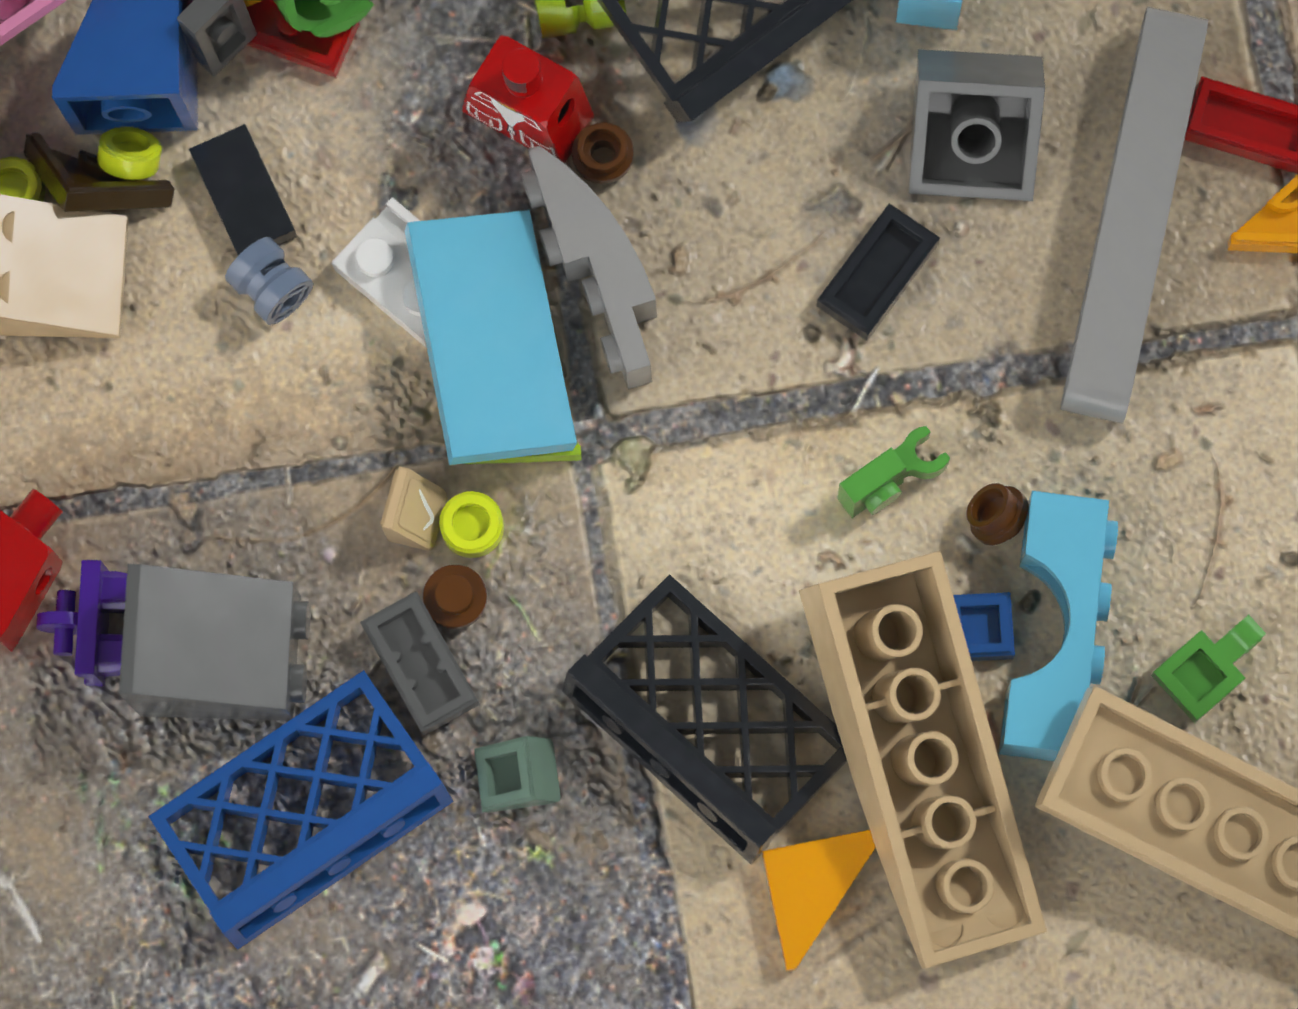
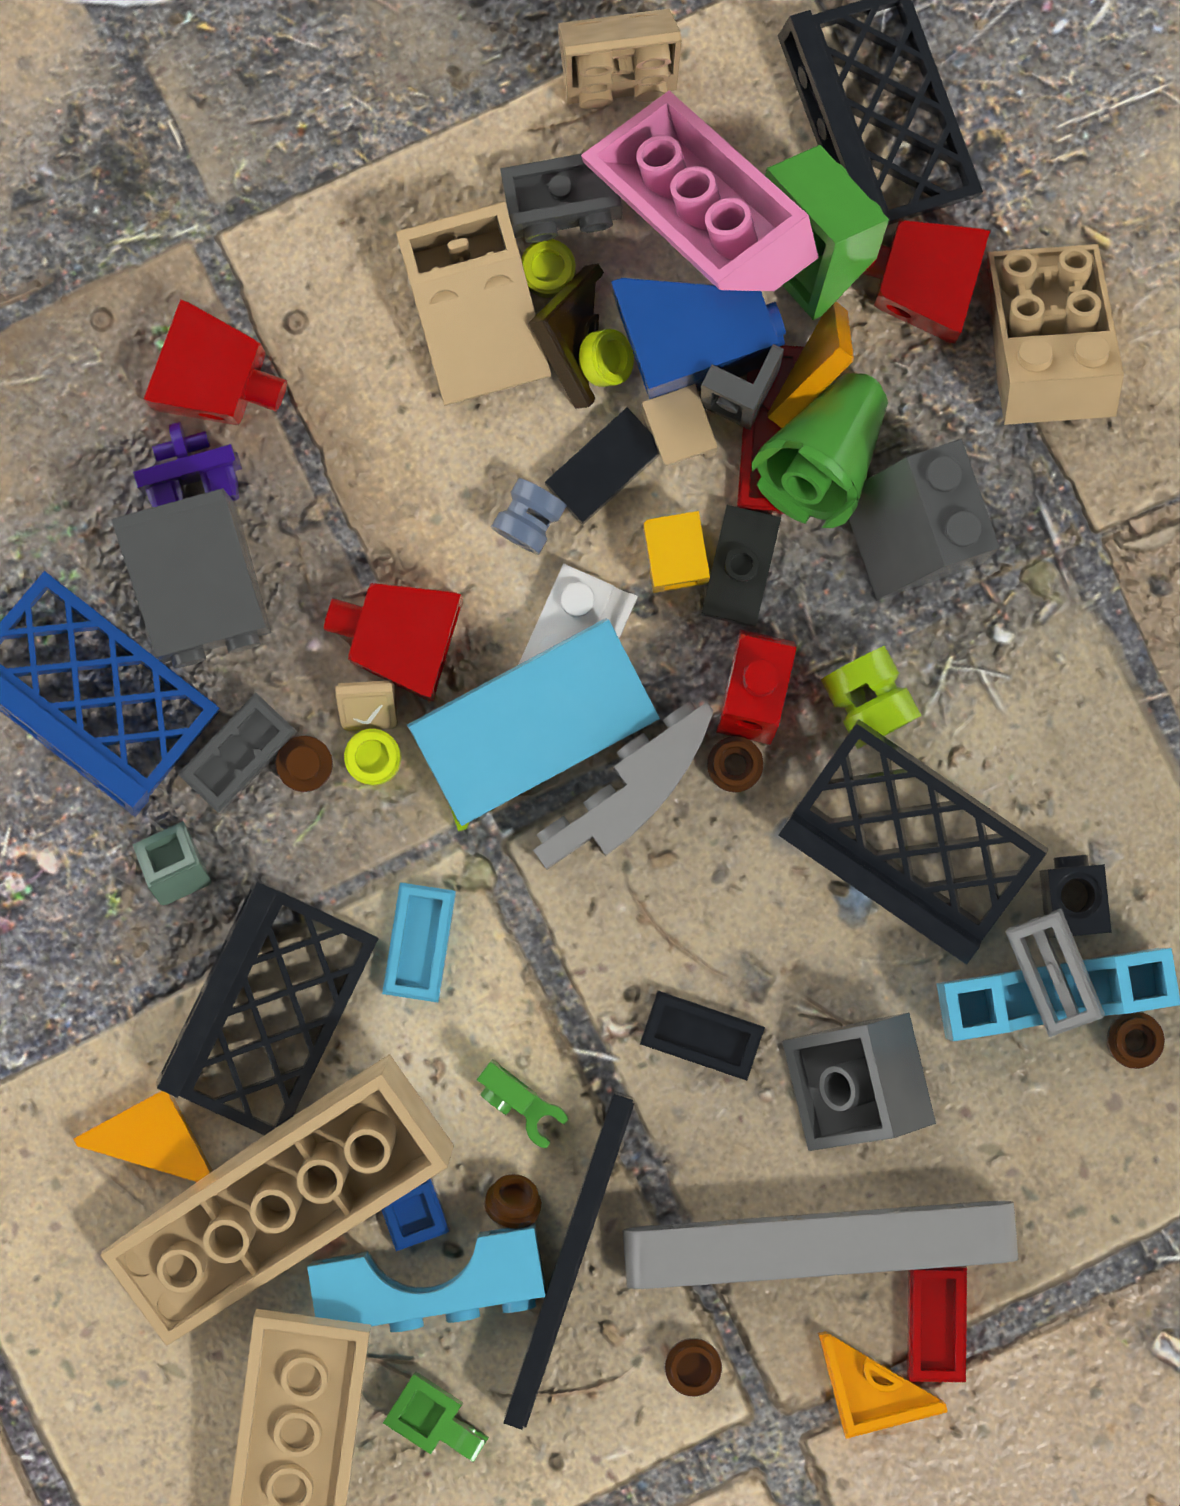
camera: 70 degrees right, 10 degrees up
none -> red torso [324,583,463,702]
none -> medium azure tile [382,882,456,1003]
none -> black tile [503,1091,635,1430]
none -> tan panel [641,384,718,466]
none -> yellow panel [644,511,710,593]
none -> reddish brown plate [665,1338,722,1397]
none -> pearl dark grey plate [701,505,781,628]

